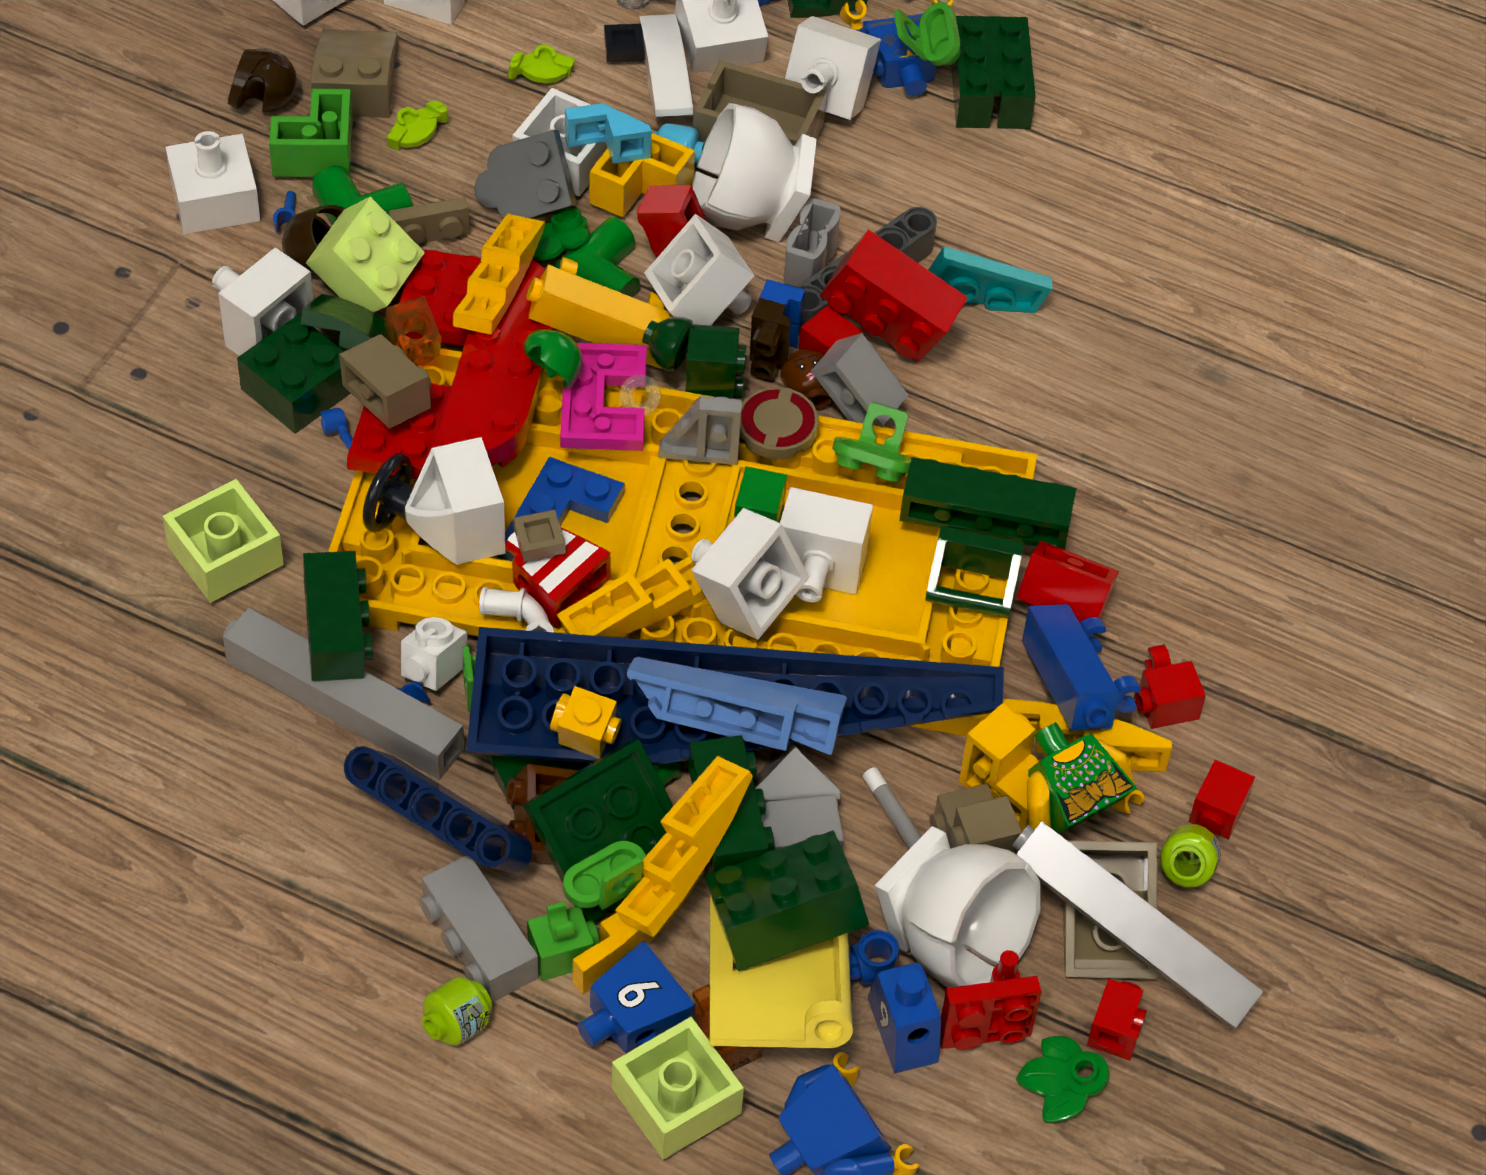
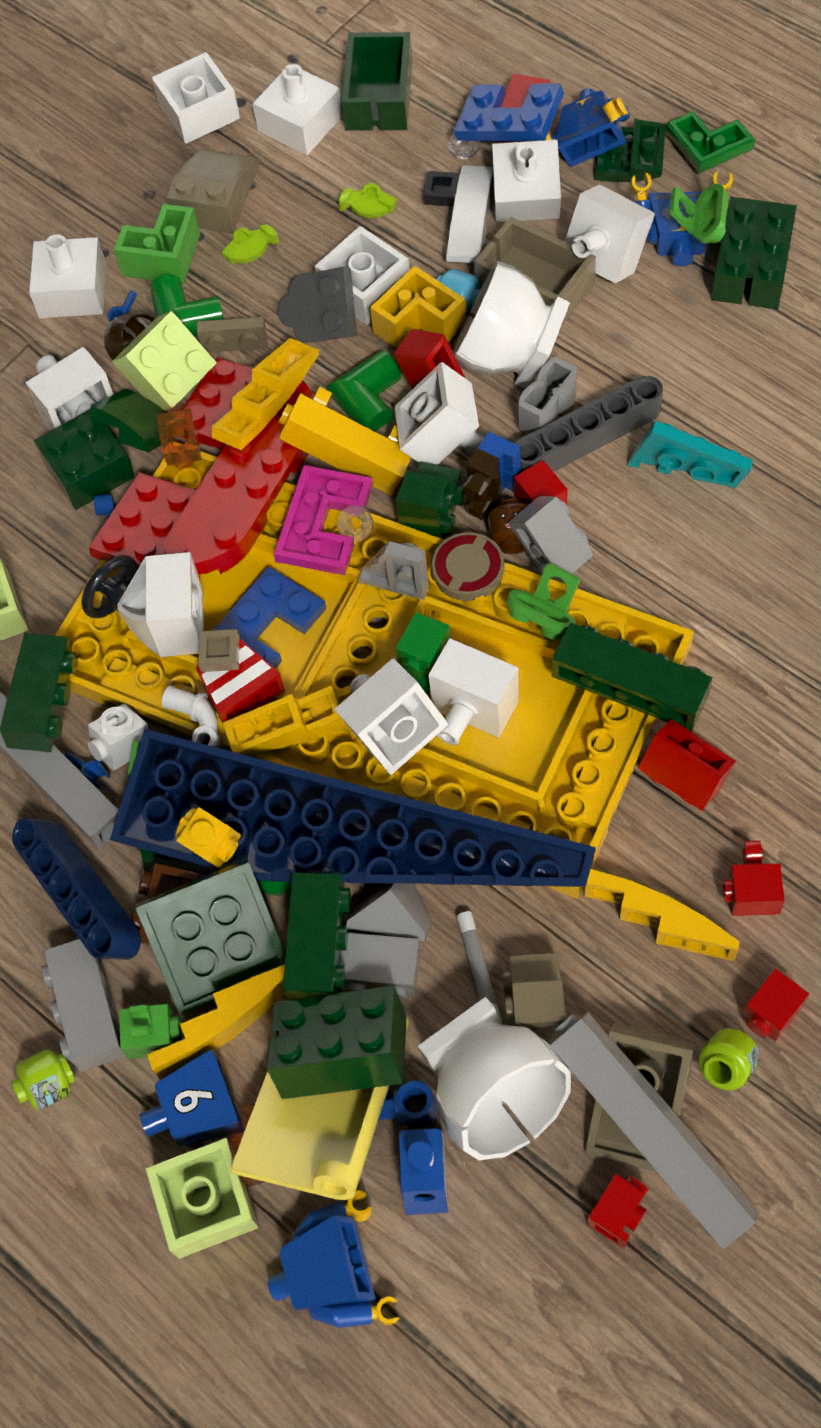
camera: 25 degrees right, 10 degrees up
dark brown helmet [228,48,297,112] -> none
dark tan brick [339,334,432,429] -> none
green hair [523,329,583,389] -> none
green plate [533,208,589,261] -> none
bright green bracket [563,841,646,910] -> none
medium azure slope [565,103,652,164] -> none
yellow slope [615,756,753,938] -> none
medium blue wedge [627,657,847,755] -> none
dark green brick [642,317,695,372] -> none
red brick [820,229,968,363] -> none
dark green tile [925,526,1024,618] -> none
red plate [940,950,1042,1050] -> none
yellow brick [959,703,1039,831] -> none
green plate [1016,1036,1110,1123] -> none
blue brick [1022,604,1141,731] -> none
torso [1027,722,1145,835] -> none

